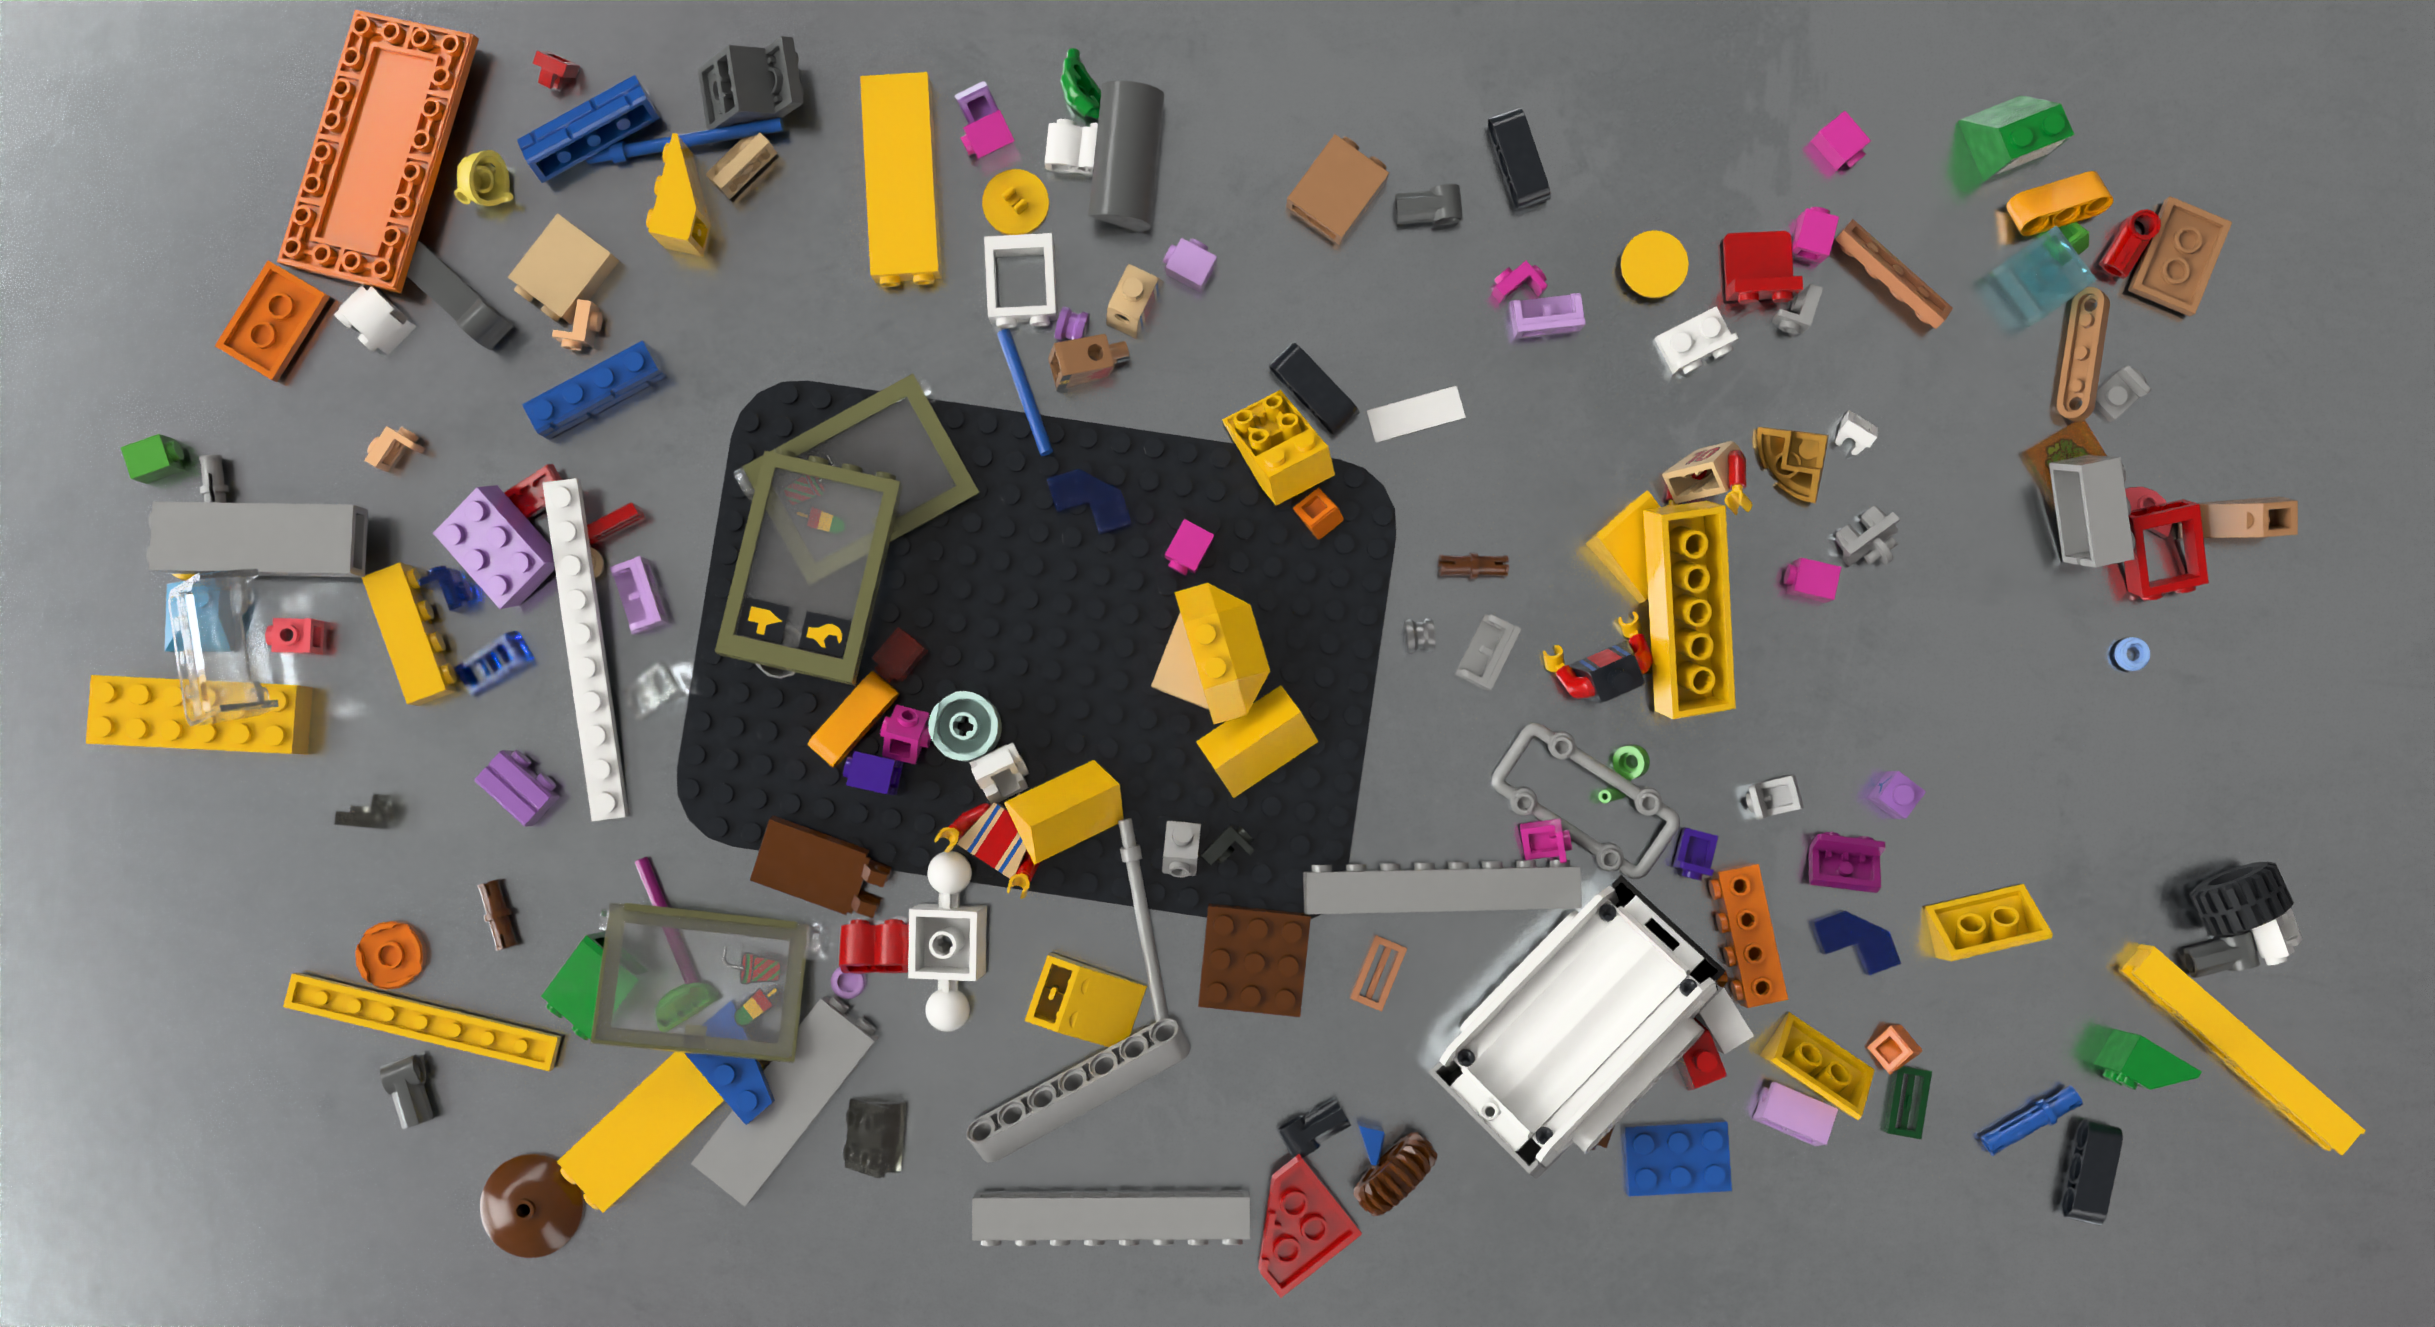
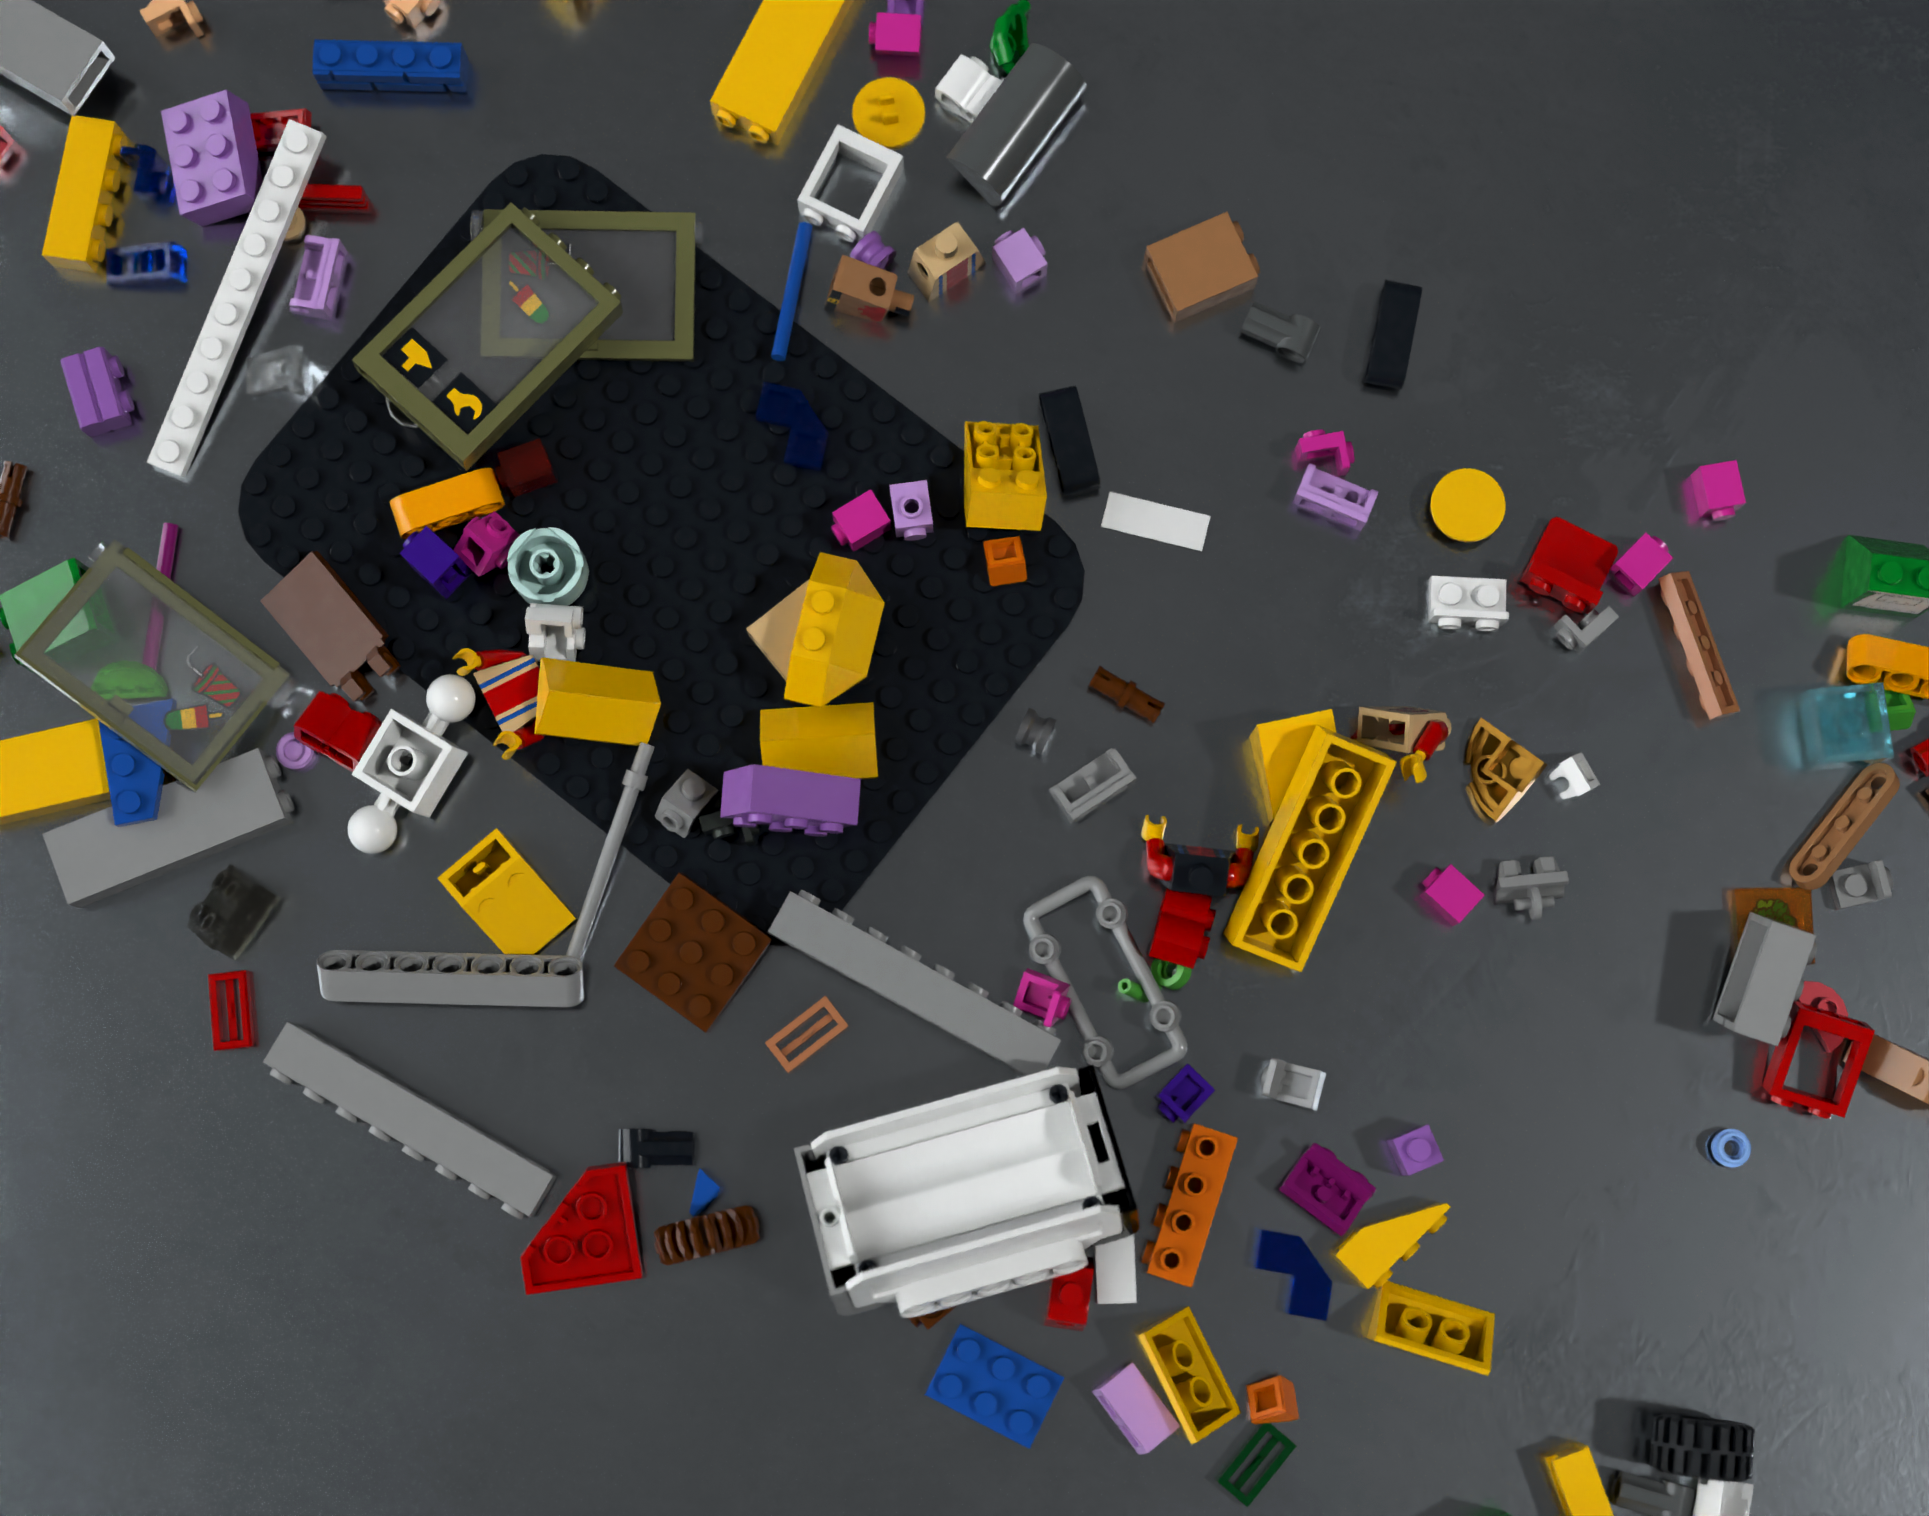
camera: 30 degrees right, 5 degrees down
none -> red tile [208,970,255,1051]
none -> medium lavender brick [720,764,861,837]
none -> lavender brick [889,480,933,541]
none -> red brick [1149,888,1216,969]
none -> yellow slope [1330,1203,1451,1289]

